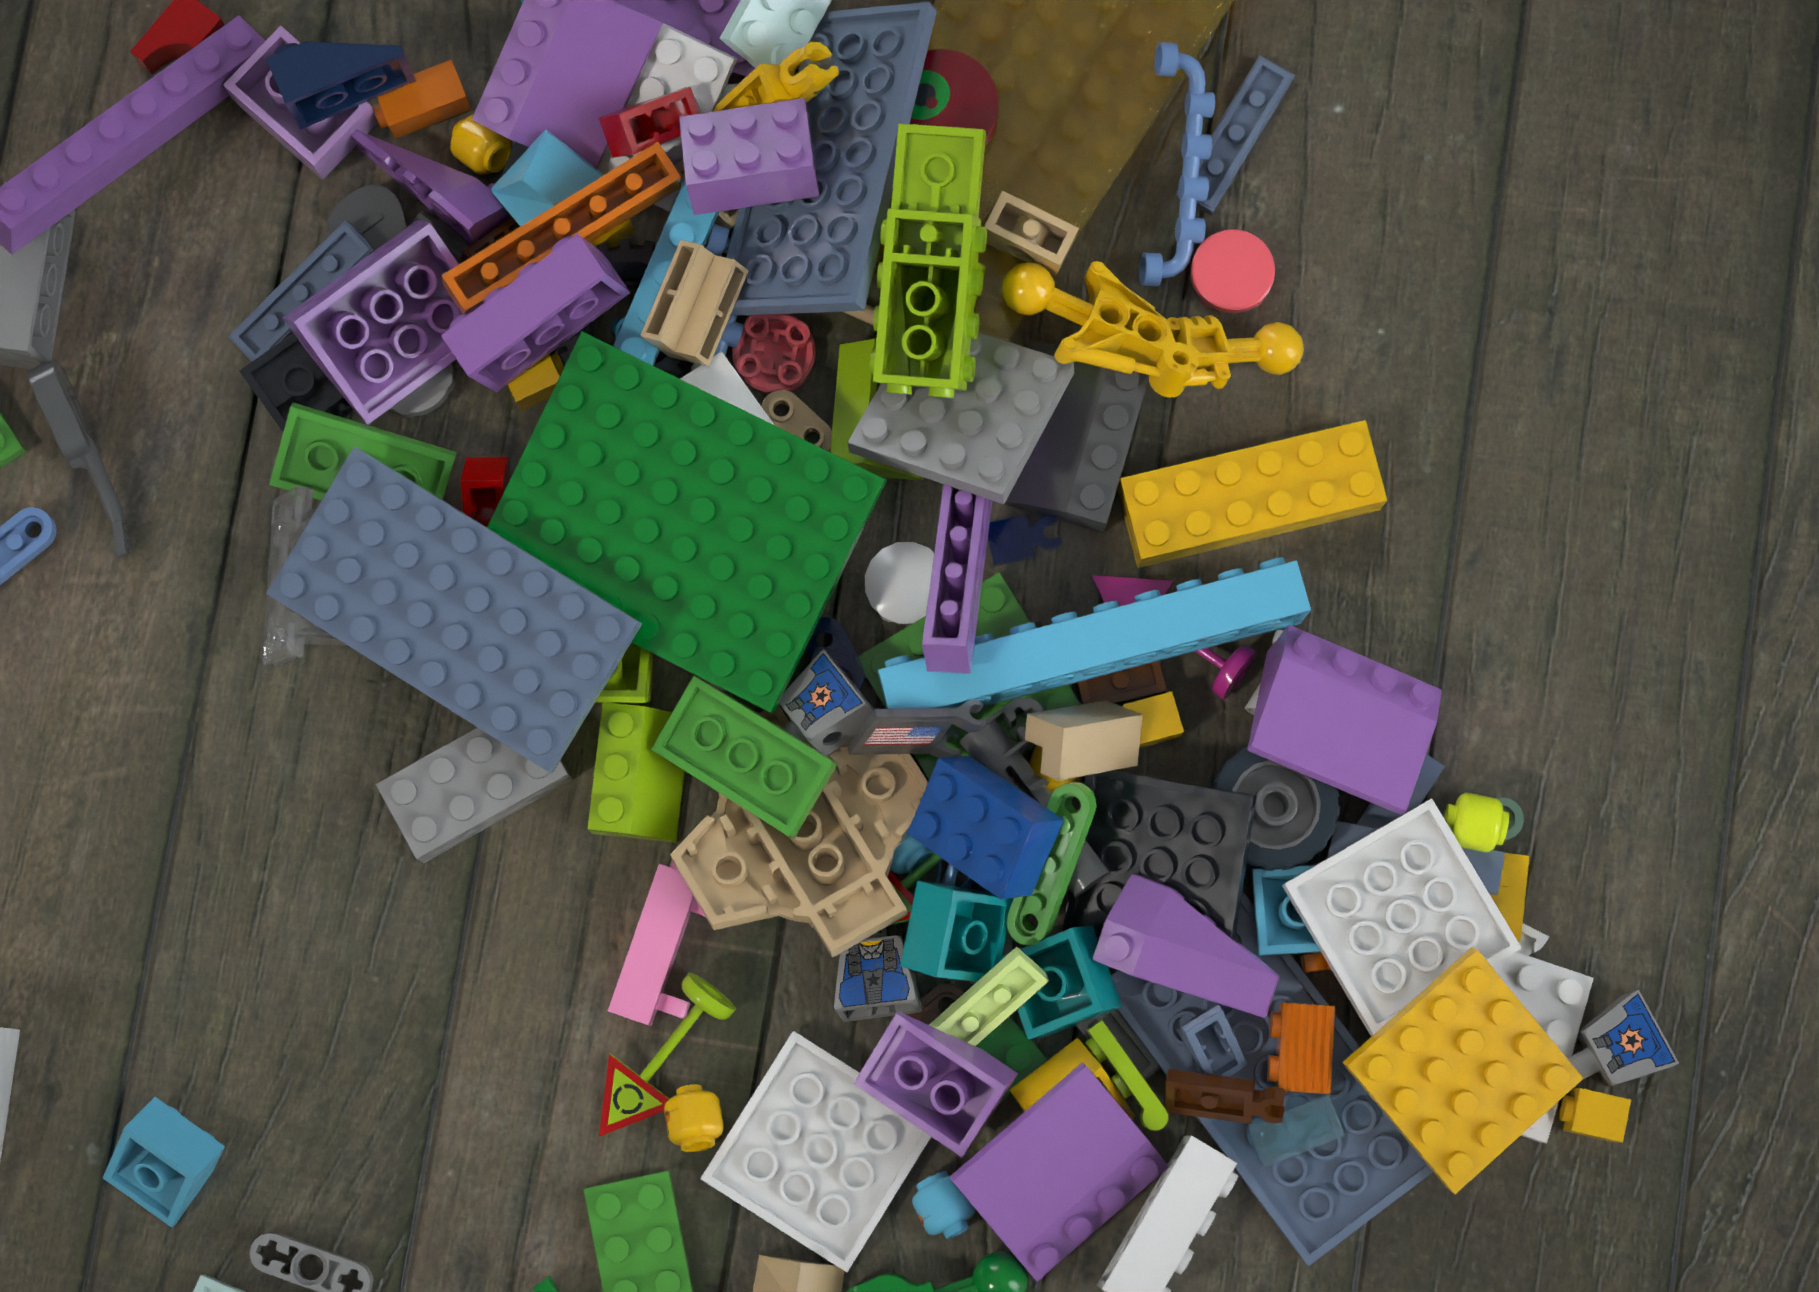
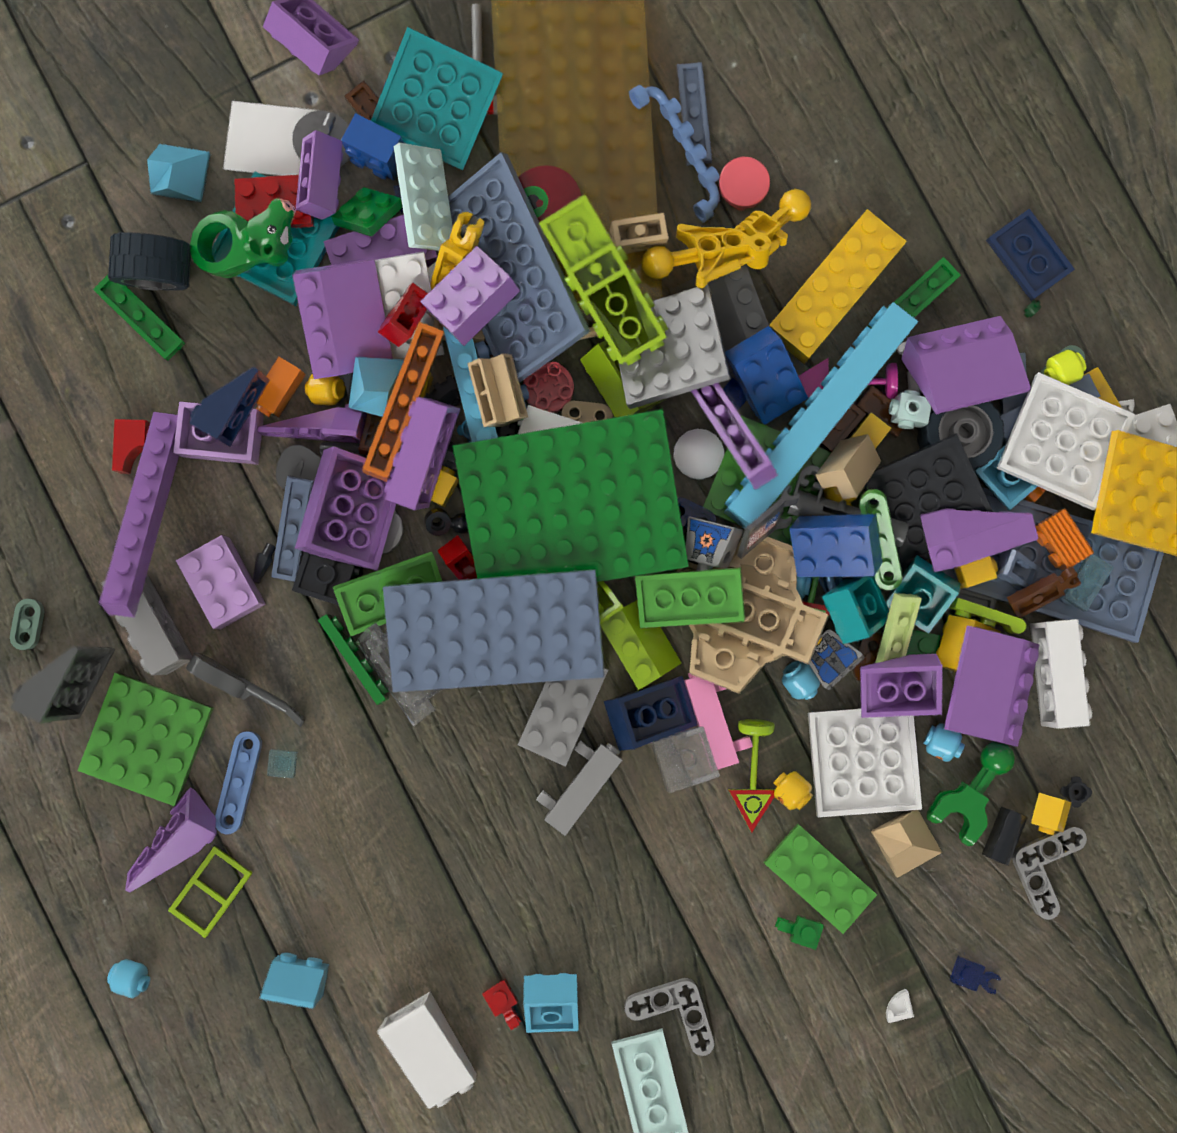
camera: 35 degrees left, 5 degrees up
none -> lavender brick [176,535,266,629]
none -> black bar [252,543,276,584]
none -> clear light blue plate [267,749,298,778]
none -> green plate [318,614,389,705]
none -> black plate [424,508,468,536]
none -> red plate [482,979,521,1030]
none -> light grey brick [536,740,622,836]
none -> dark blue slope [604,676,698,751]
none -> clear slope [651,726,720,793]
none -> blue brick [725,326,808,425]
none -> medium azure head [782,661,820,700]
none -> reddish brown plate [856,385,903,438]
none -> green plate [868,257,961,329]
none -> light aqua brick [889,390,931,429]
none -> yellow brick [954,556,998,589]
none -> dark blue plate [986,209,1075,301]
none -> dark green piece [1023,300,1042,318]

